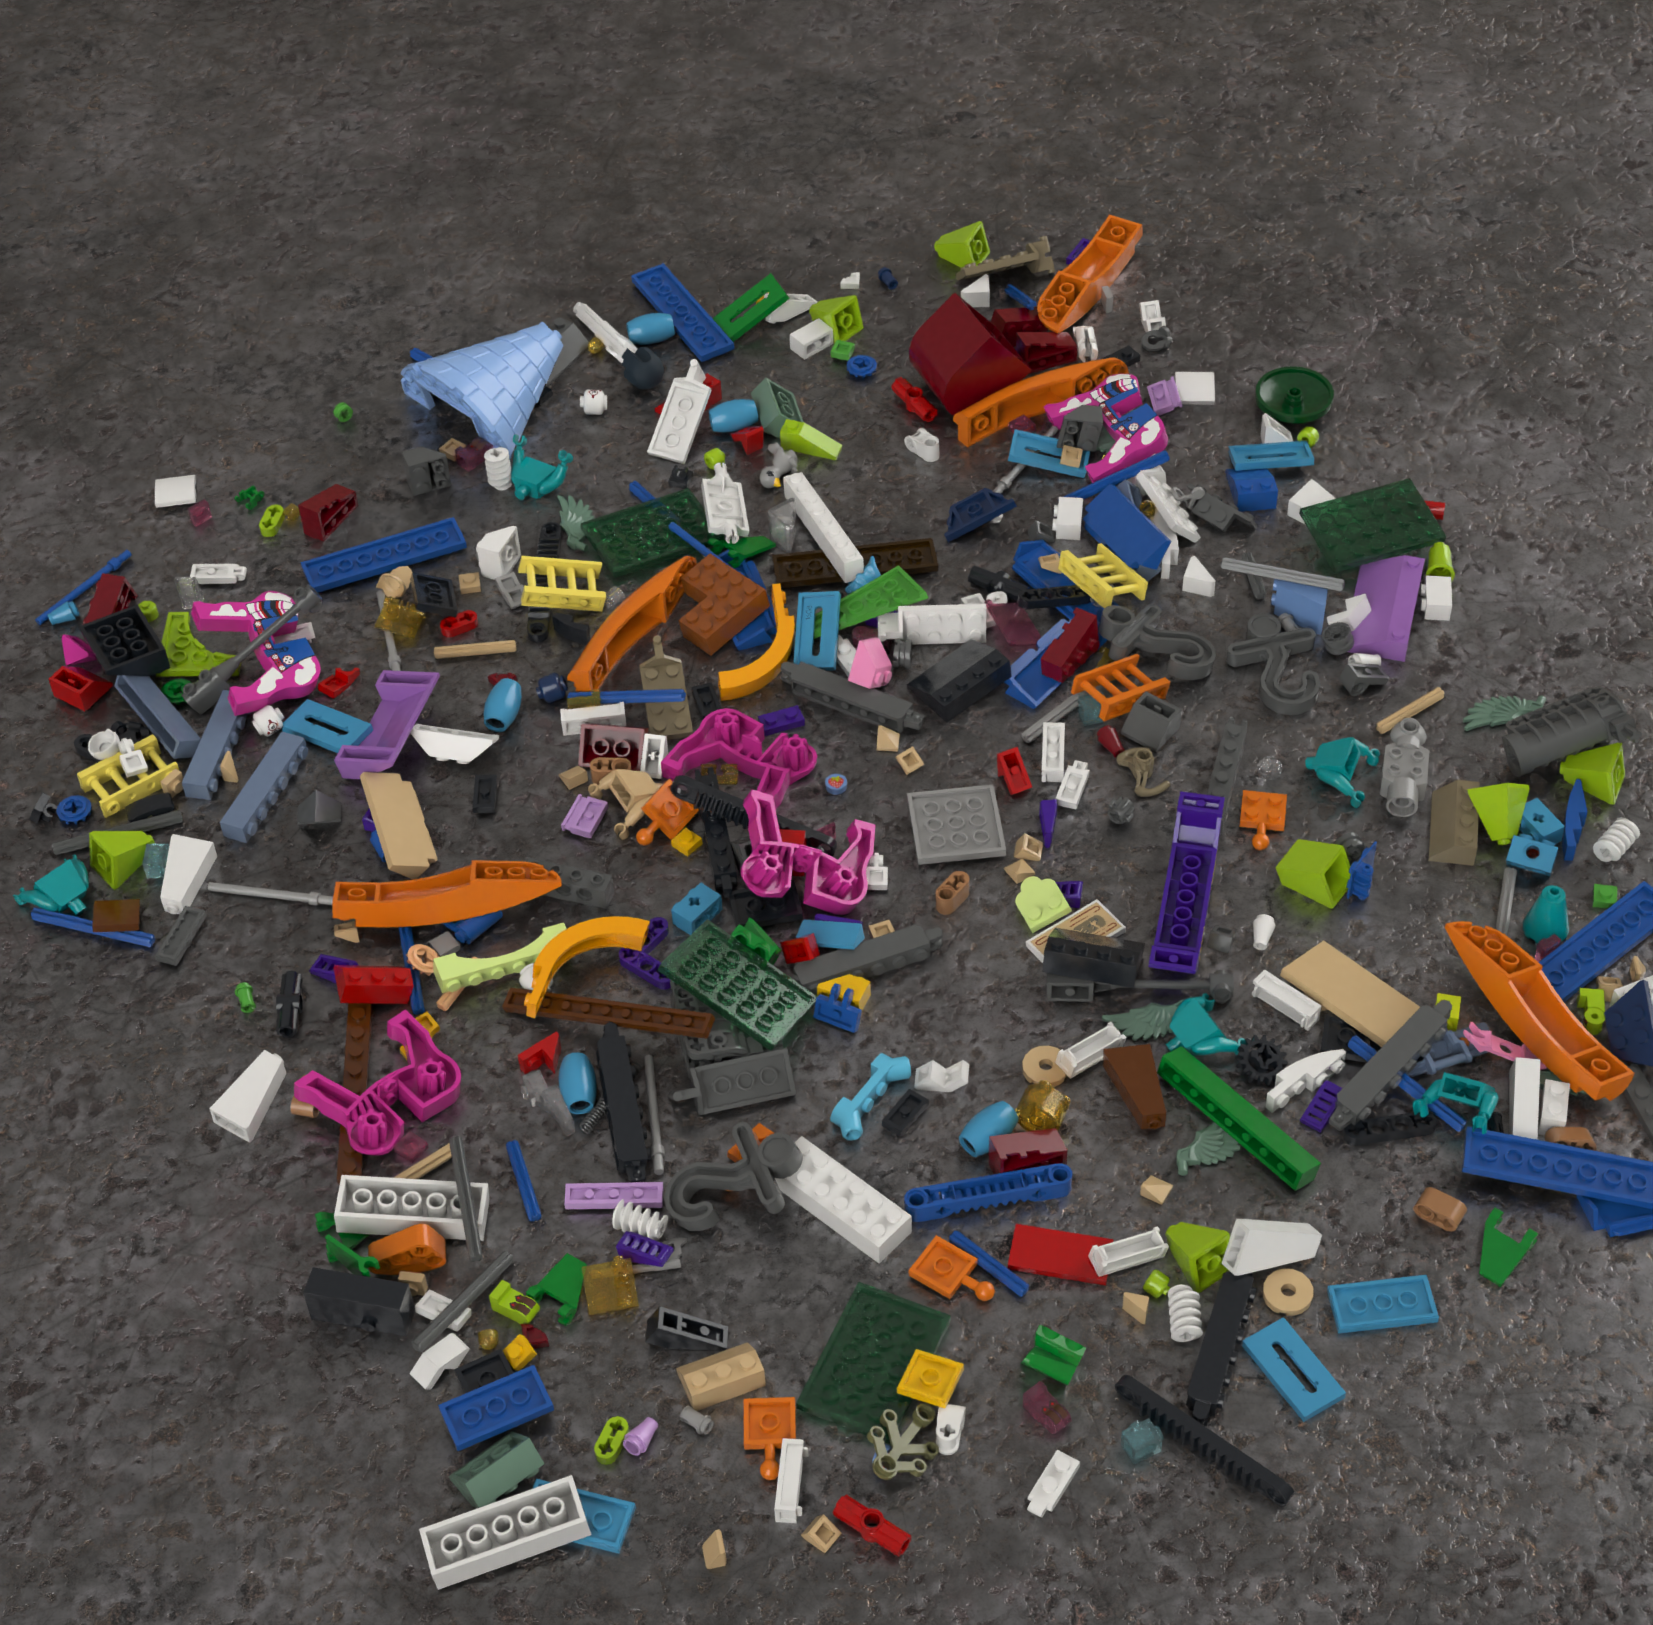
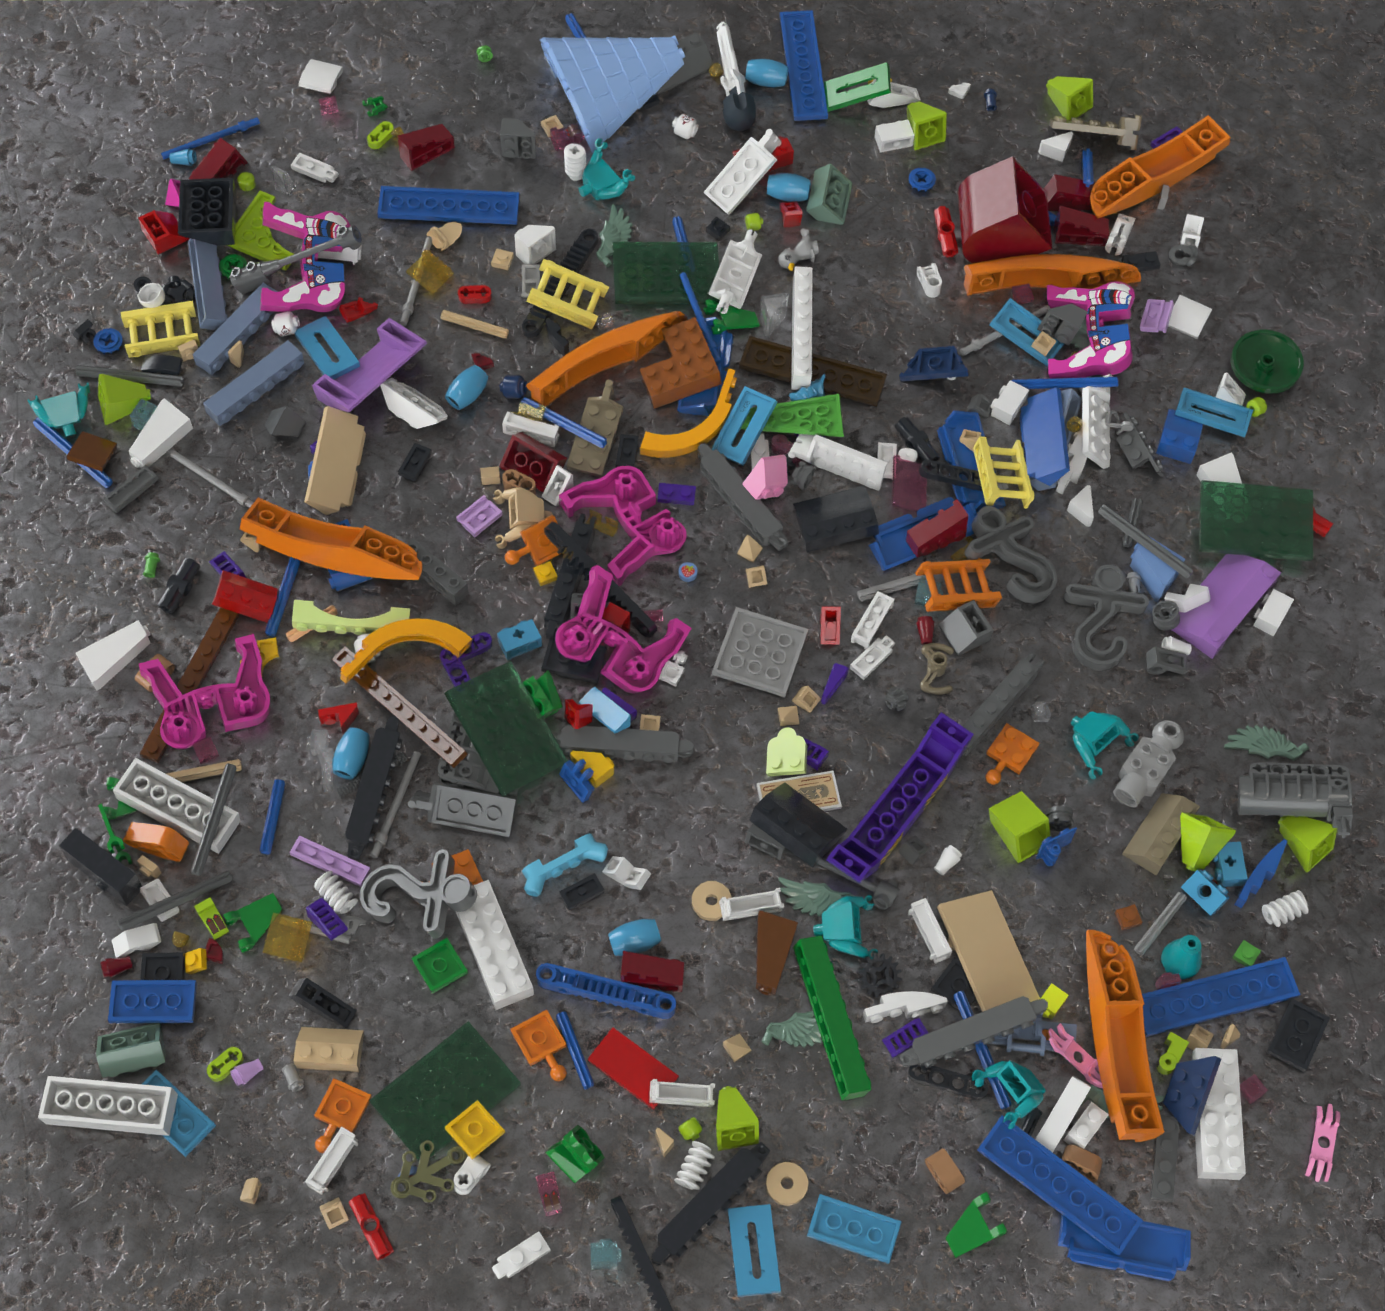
camera: 20 degrees right, 15 degrees up
white plate [118,738,148,777] -> none
light nougat gear [406,944,440,976] -> none
black plate [410,572,458,617] -> none
light grey tile [429,931,461,957] -> none
lime slope [780,419,842,460] -> none
bright green plate [831,340,855,361] -> none
medium nougat beam [936,871,969,915] -> none
clear yellow brick [1015,1080,1071,1131] -> none
white slope [1222,1218,1322,1276] -> none
tan axle [1376,687,1445,734] -> none
lime plant [1426,542,1455,582] -> none
none -> dark red cone [100,956,132,978]
none -> green plate [411,938,468,994]
none -> dark orange plate [1115,904,1143,931]

